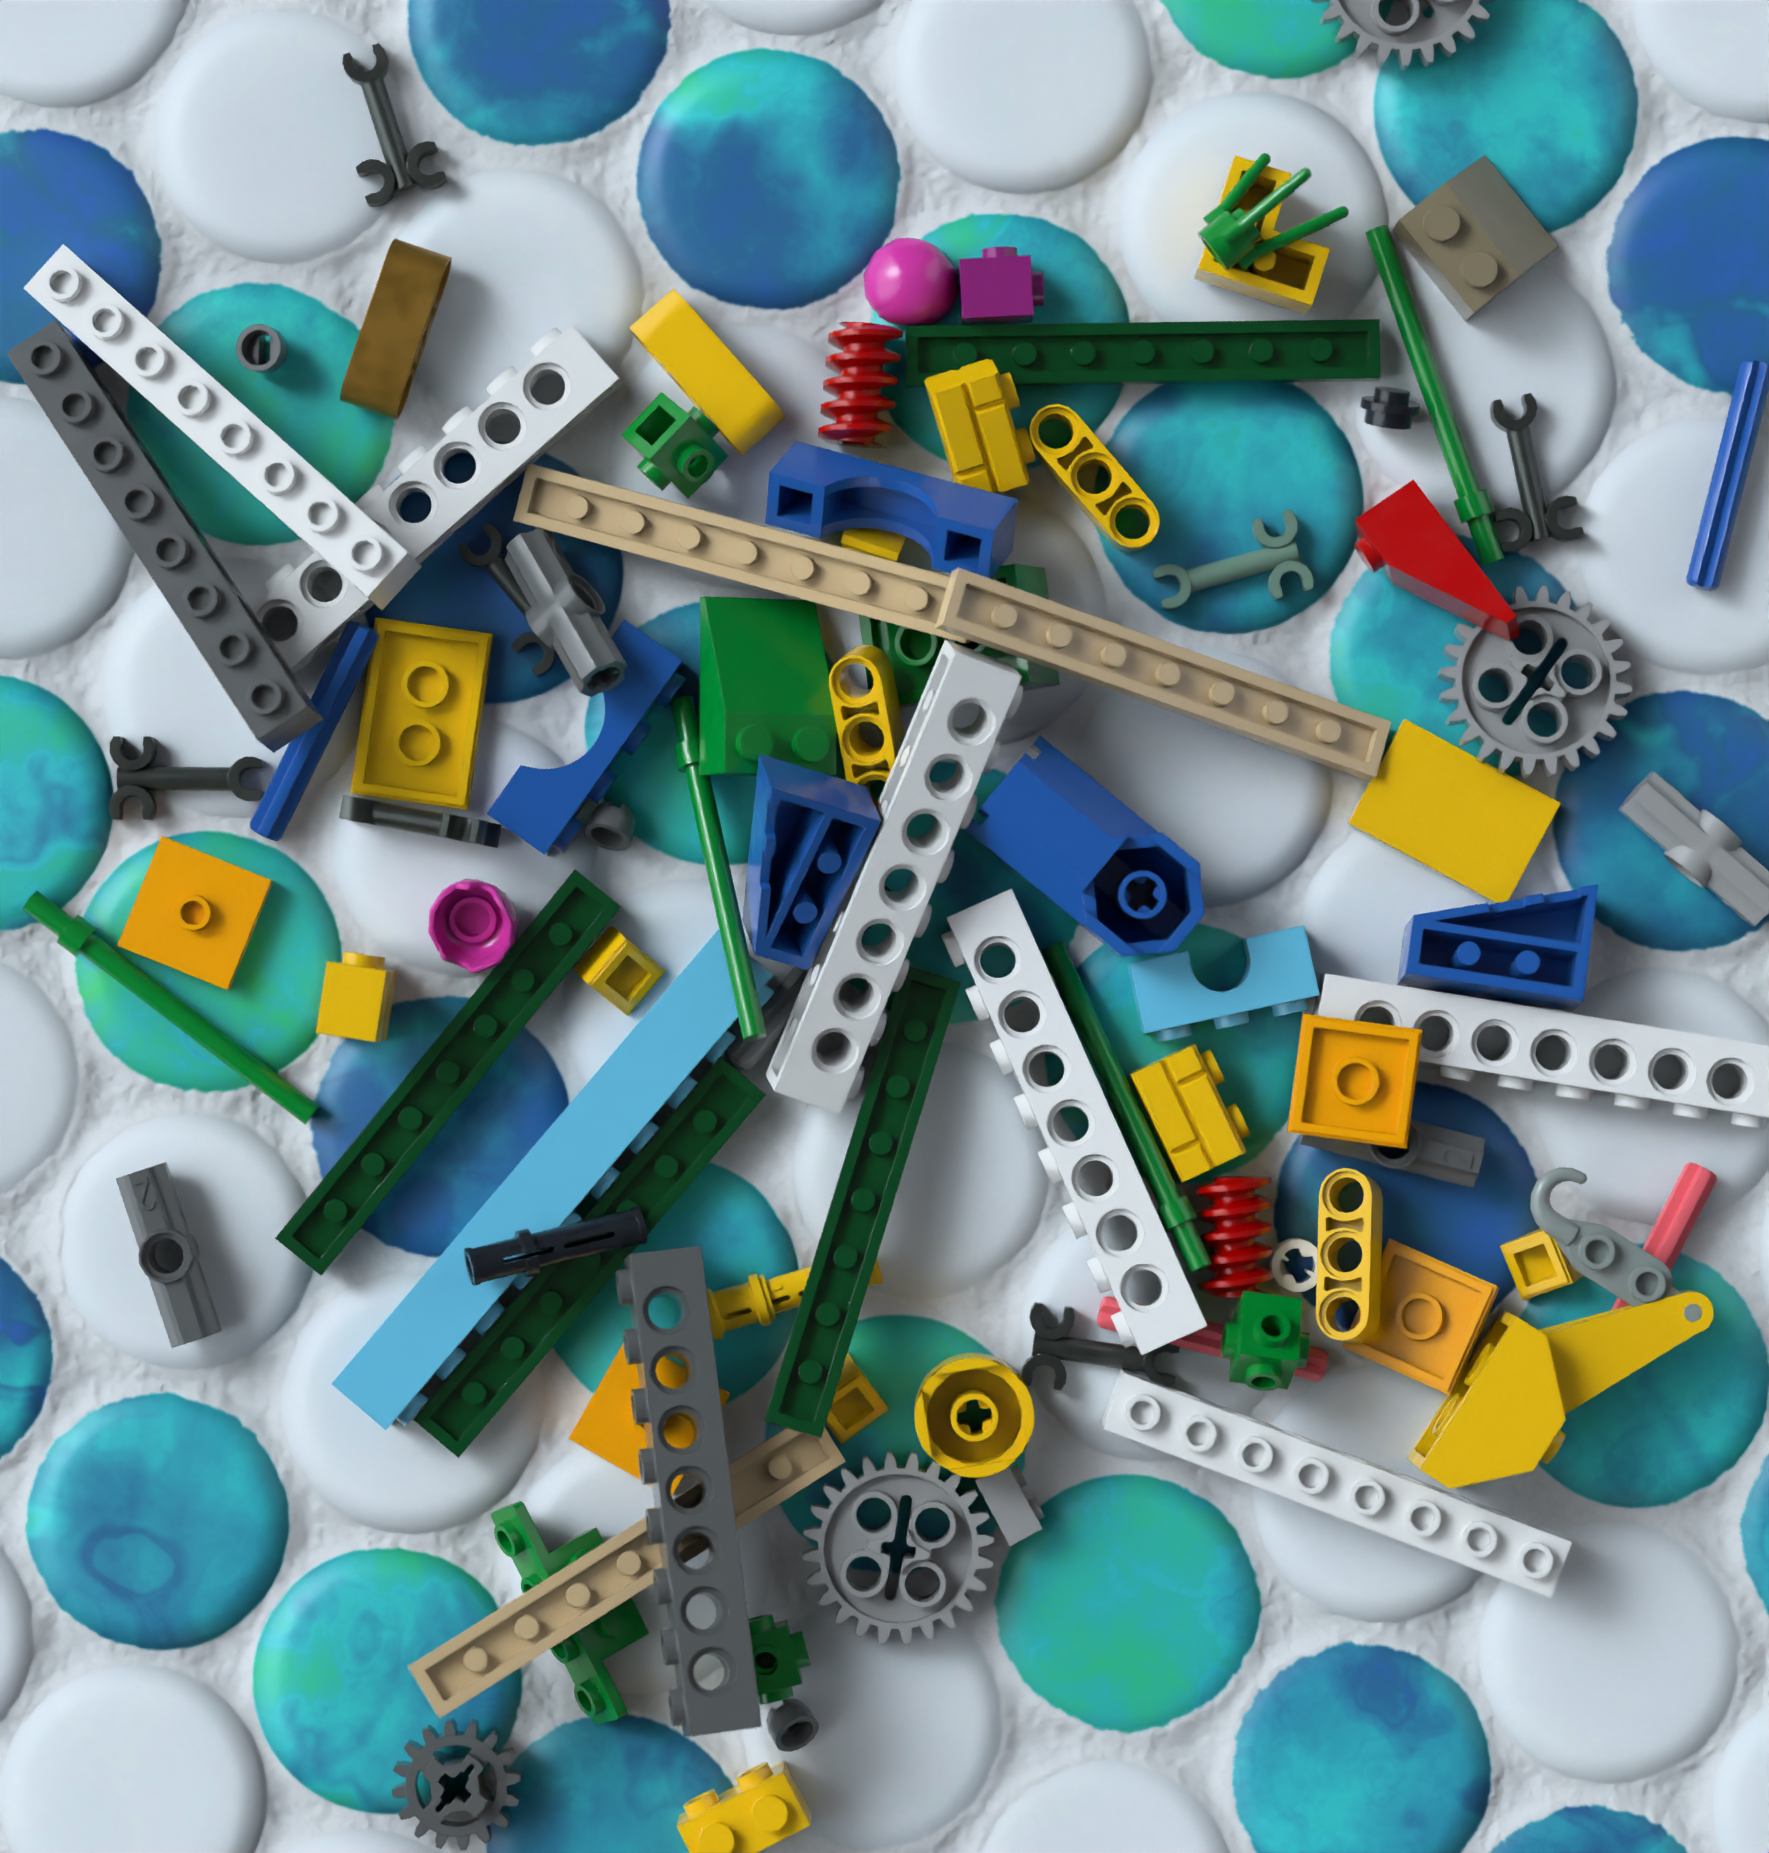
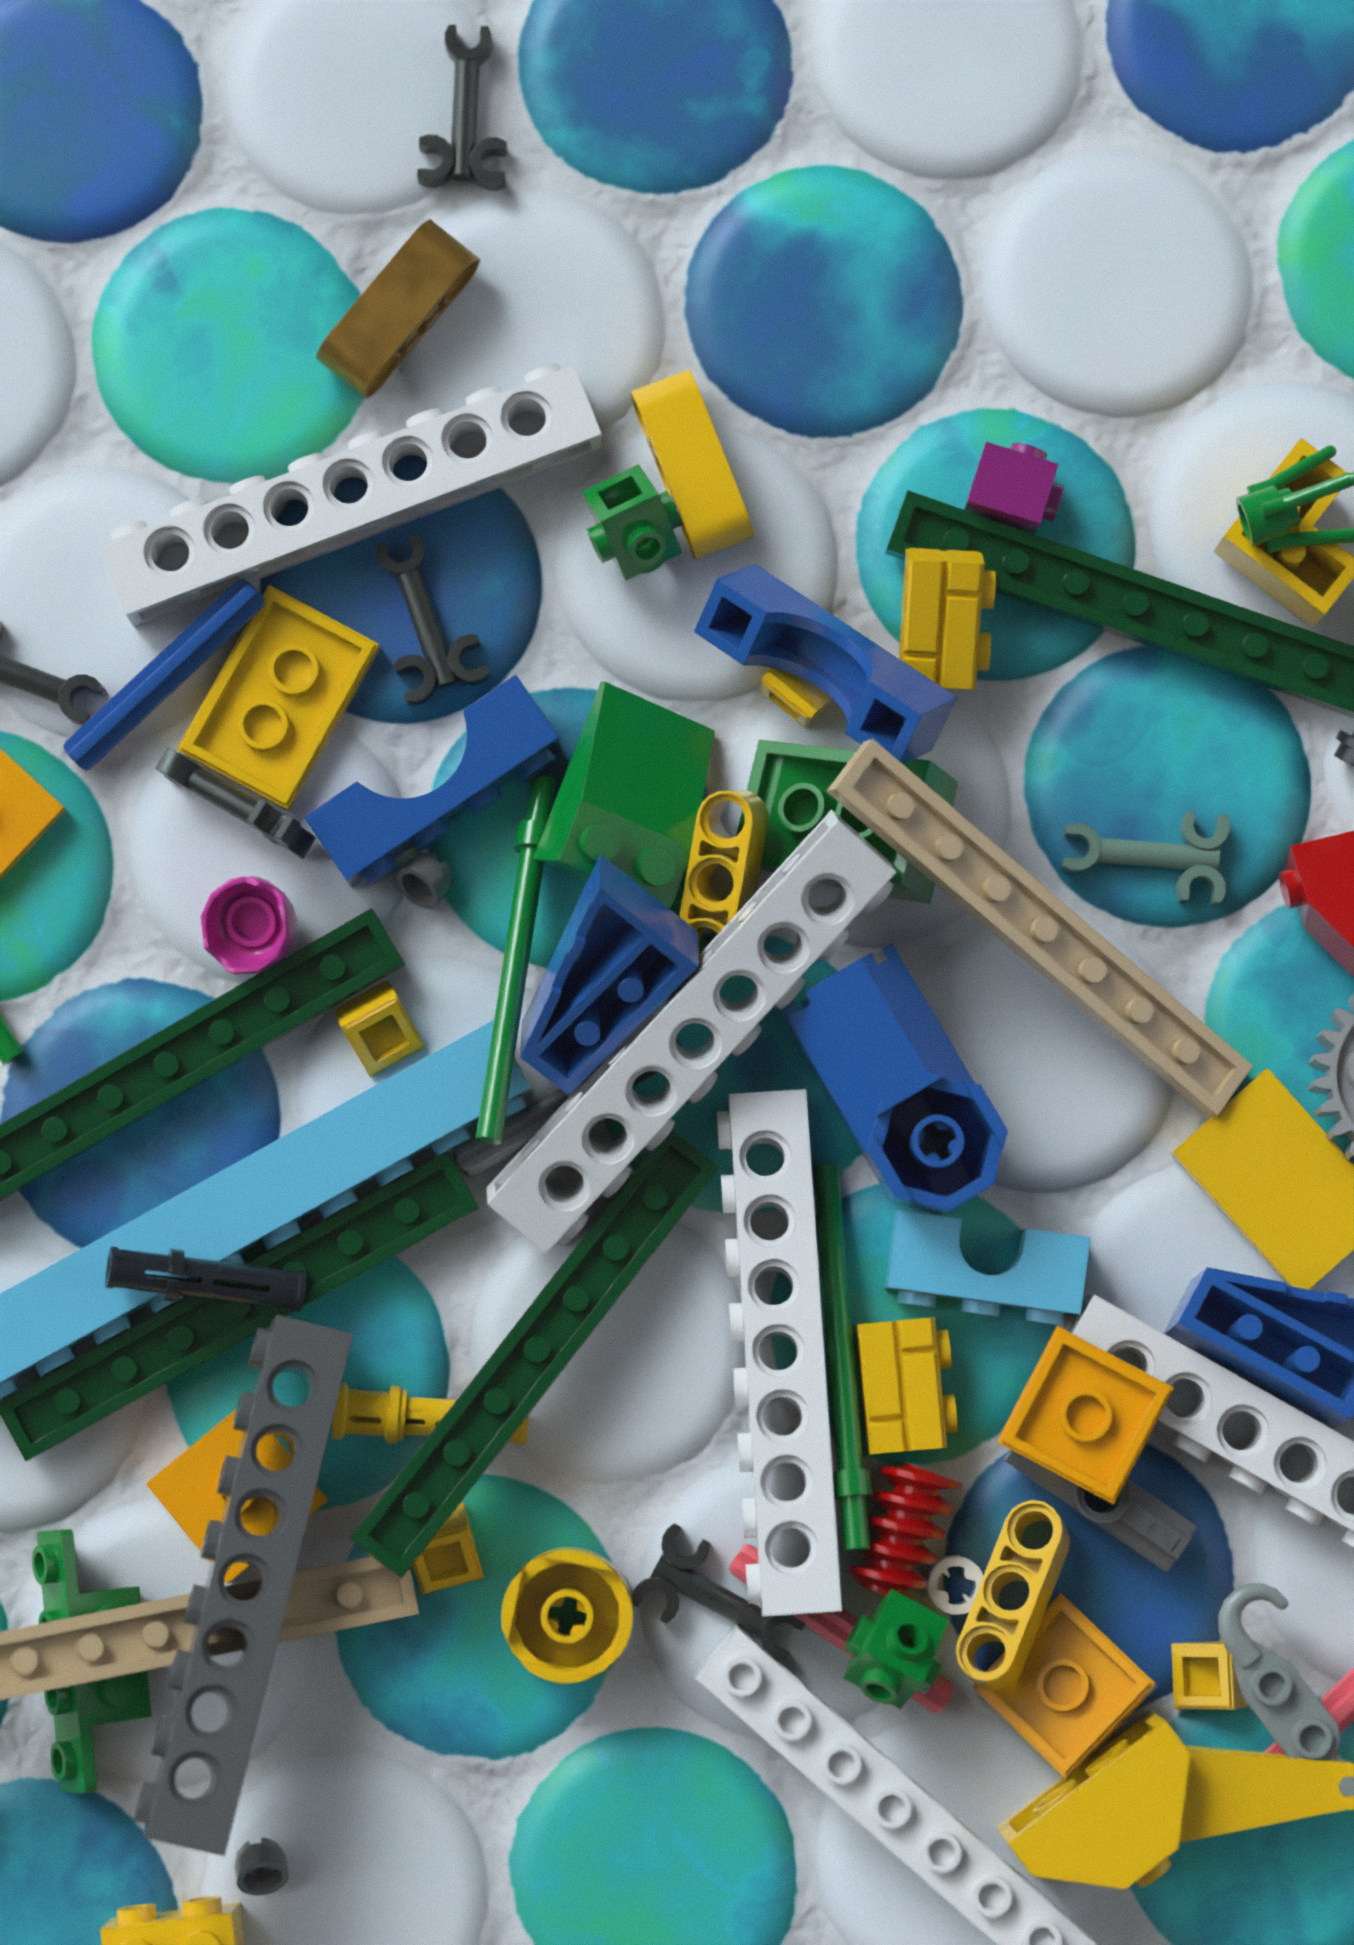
camera: 20 degrees right, 5 degrees down
dark grey brick [6,320,323,753] -> none
white brick [24,244,422,610] -> none
dark grey hinge [236,324,288,374] -> none
yellow brick [316,951,398,1042] -> none
dark grey piece [504,527,627,697] -> none
tan plate [513,463,970,643] -> none
green brick [748,1614,811,1705] -> none
light grey gear [802,1450,994,1645] -> none
red piece [818,322,903,449] -> none
dark pink hair [863,238,959,327] -> none
light grey piece [974,1465,1045,1546] -> none
yellow beam [1028,404,1160,553] -> none

